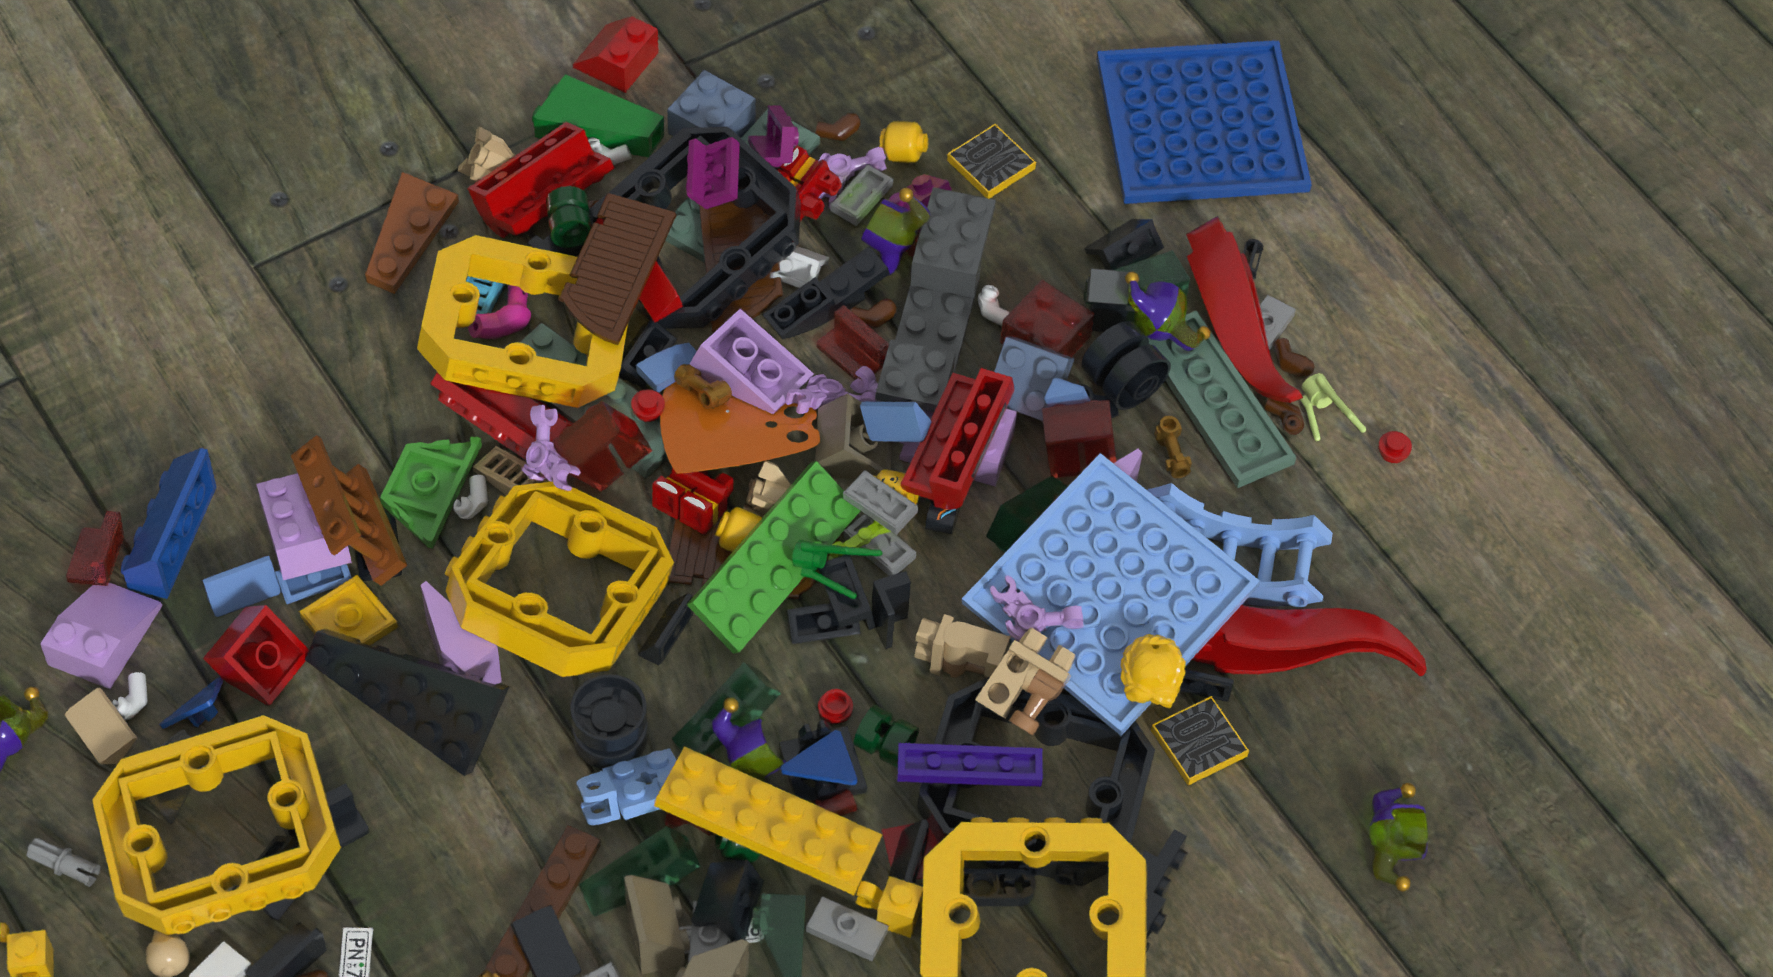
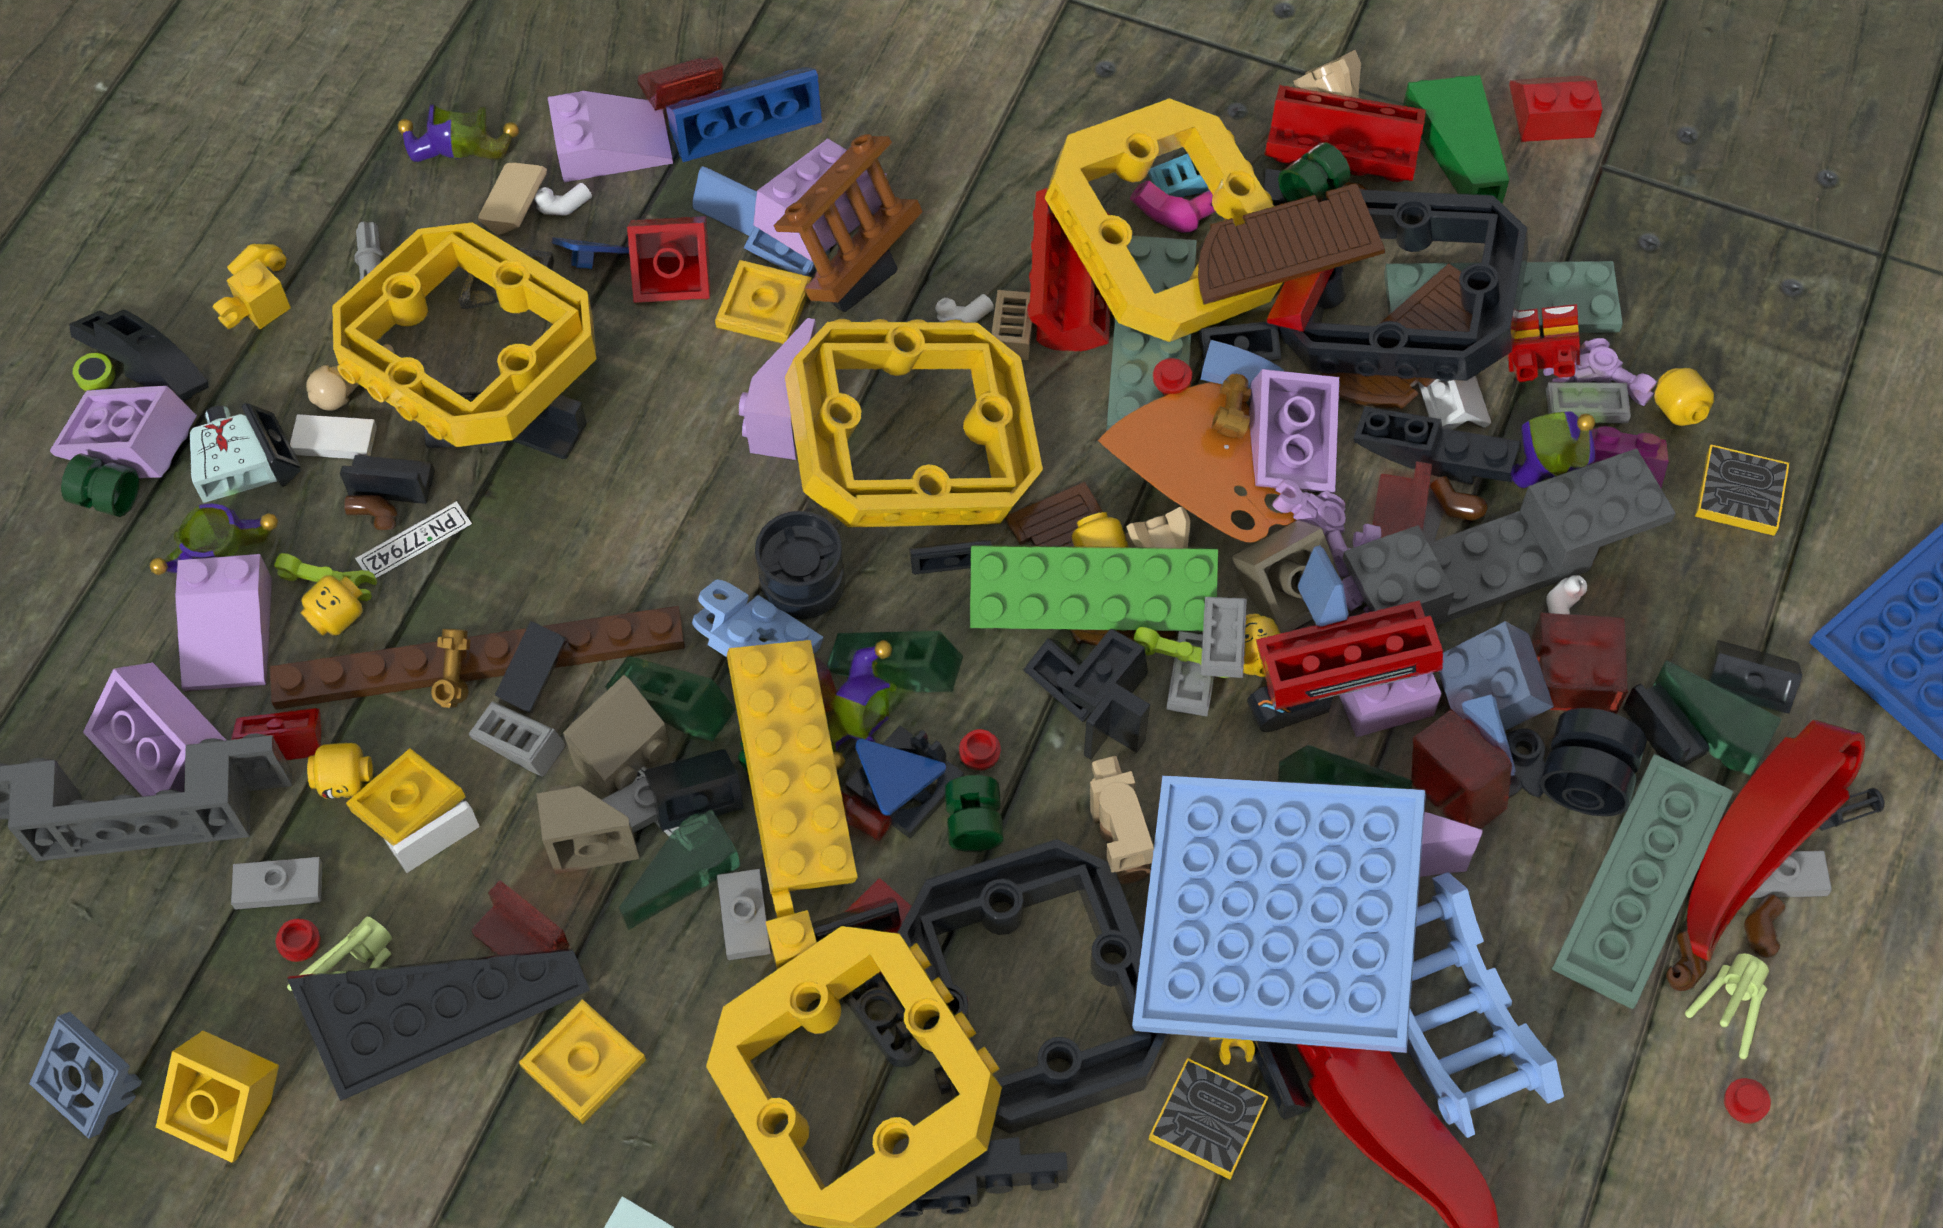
camera: 60 degrees right, 5 degrees up
black wing [305,629,510,776] -> none
dark orange wing [365,172,459,294] -> none
bright green wing [380,436,482,549] -> none
lavender piece [521,405,581,491] -> none
clear red piece [552,401,653,492] -> none
white arm [588,138,632,165] -> none
red hips [652,469,734,535] -> none
sand blue brick [667,70,755,138] -> none
magenta bracket [686,137,740,209] -> none
magenta bracket [748,105,799,167] -> none
green plant [792,540,883,599] -> none
reddish brown arm [816,113,861,141] -> none
dark purple plate [897,743,1043,787] -> none
tan hips [975,628,1076,736] -> none
lavender piece [990,575,1084,642] -> none
dark grey brick [1086,269,1133,305] -> none
yellow hair [1120,634,1186,705] -> none
piece [1125,272,1211,351] -> none
pearl gold bar [1154,416,1192,478] -> none

